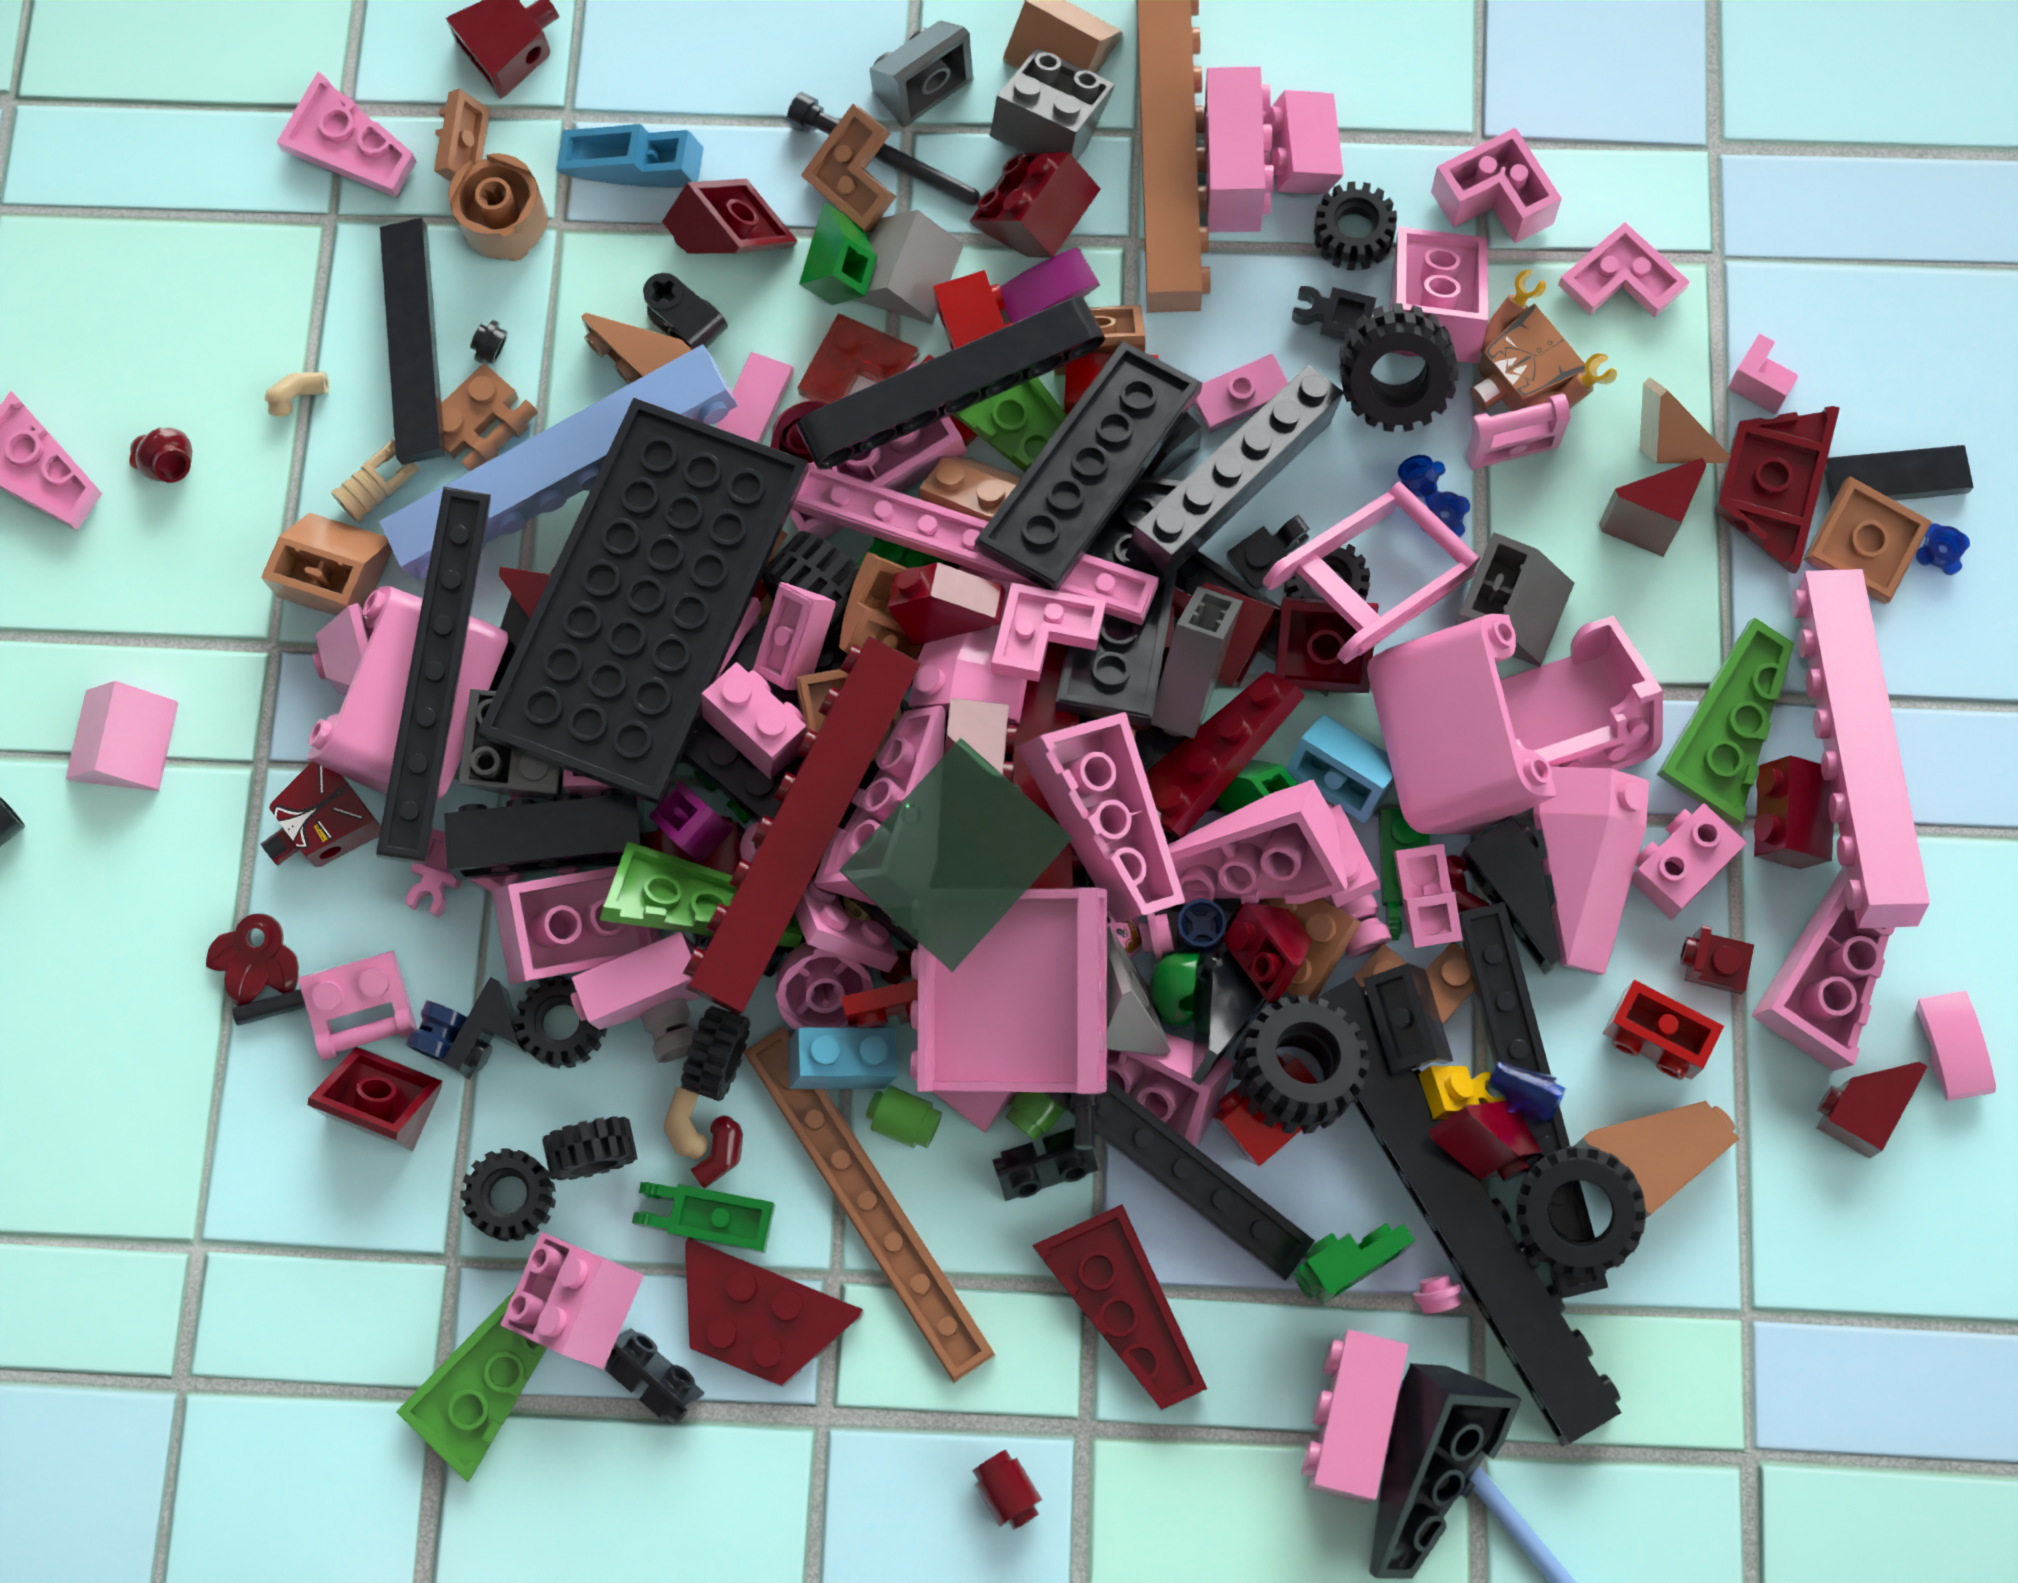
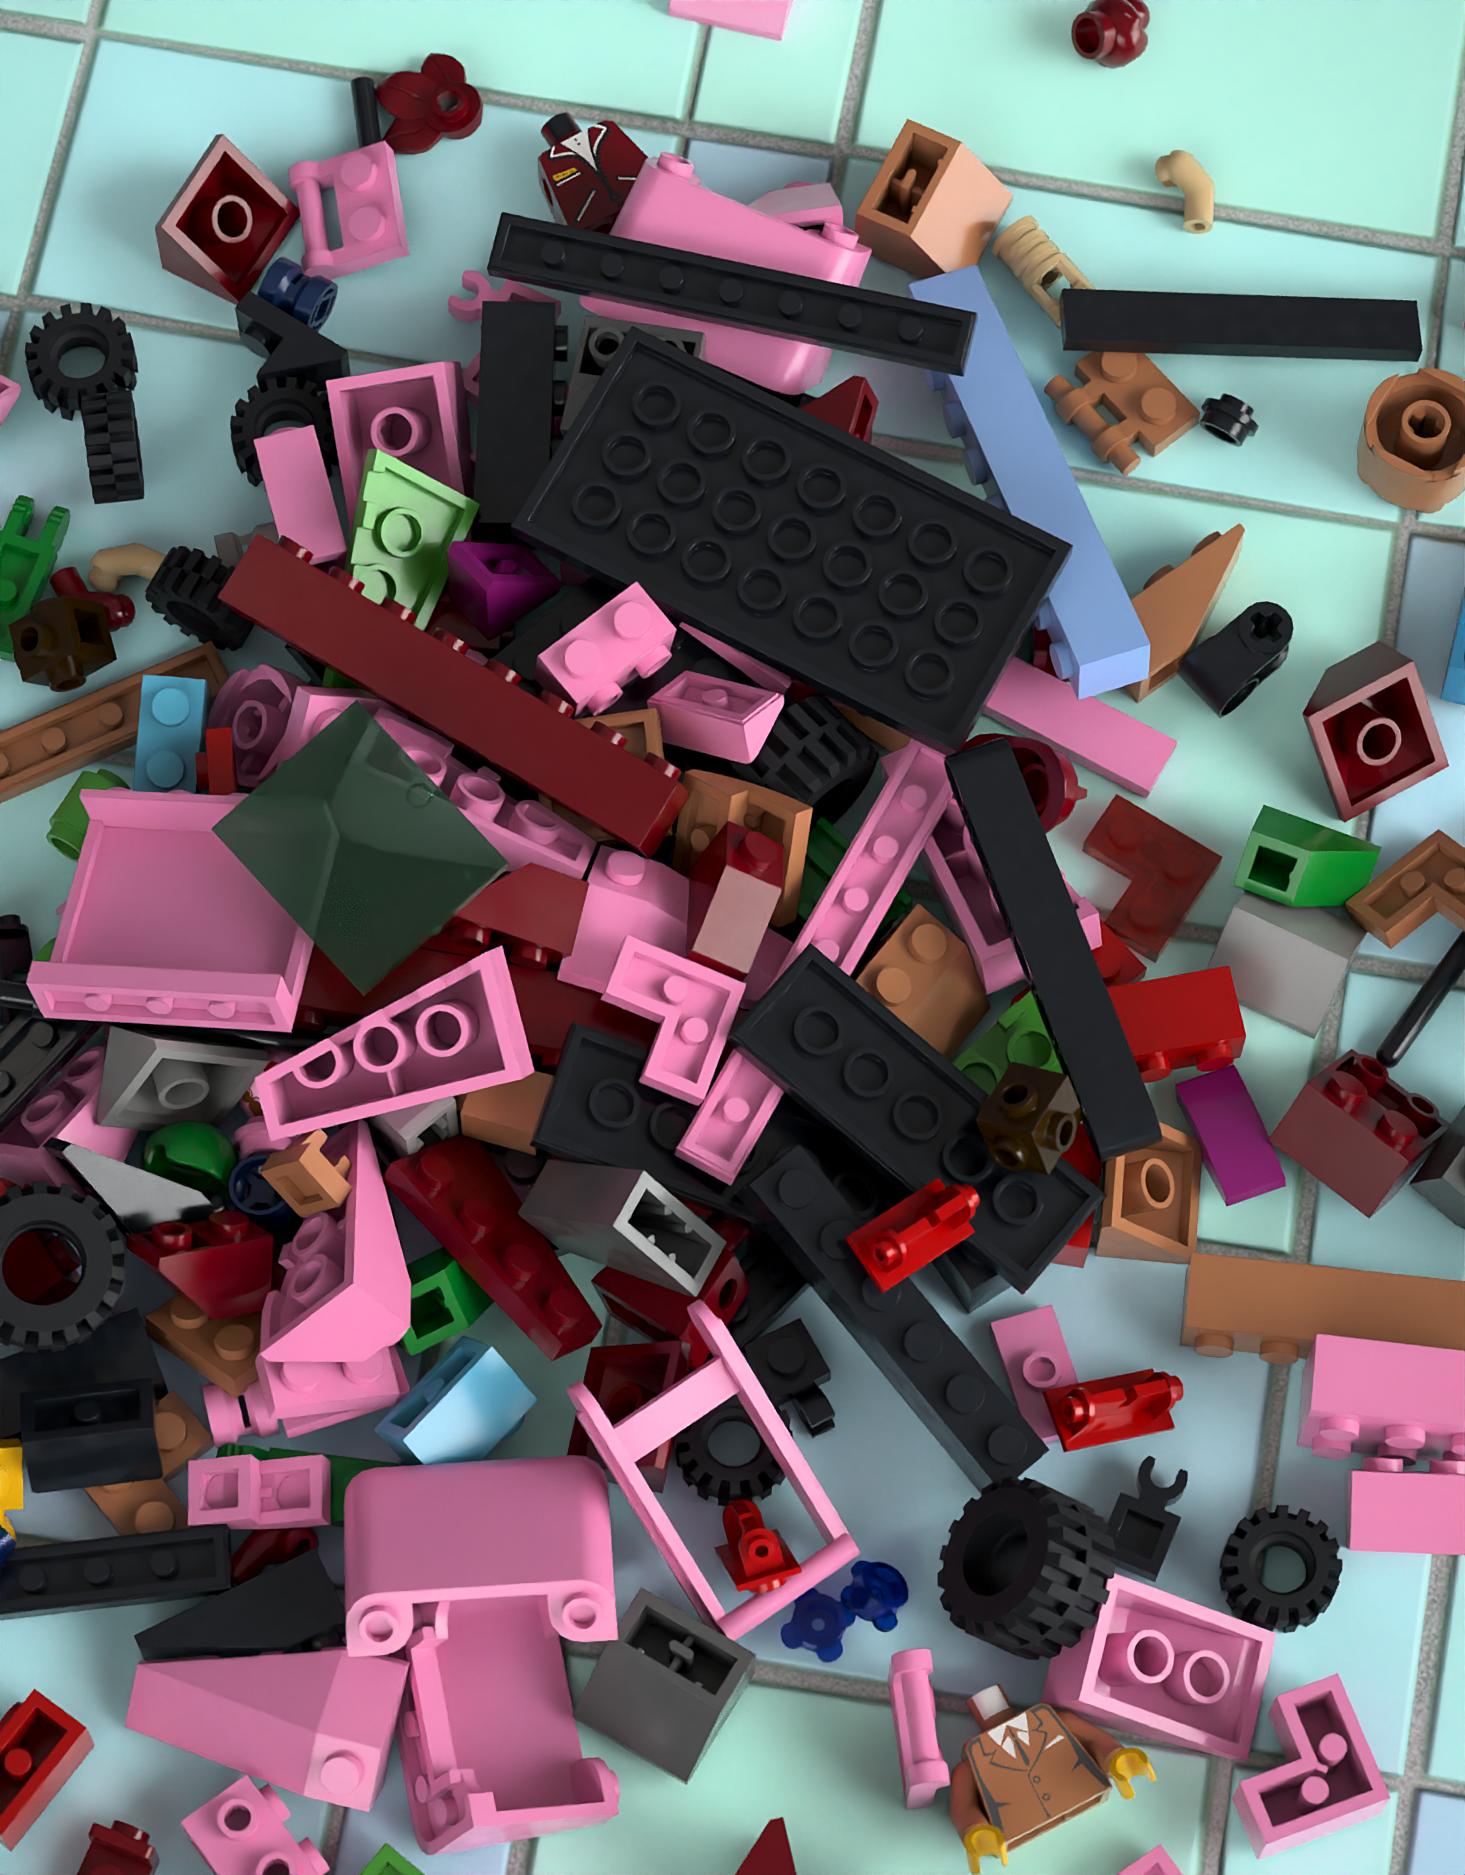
camera: 90 degrees right, 5 degrees down
none -> dark brown brick [8,595,117,692]
none -> nougat tile [259,1129,352,1217]
none -> red hinge [714,1498,802,1593]
none -> red hinge [845,1178,979,1293]
none -> dark brown brick [976,1062,1084,1176]
none -> red hinge [1042,1368,1184,1453]

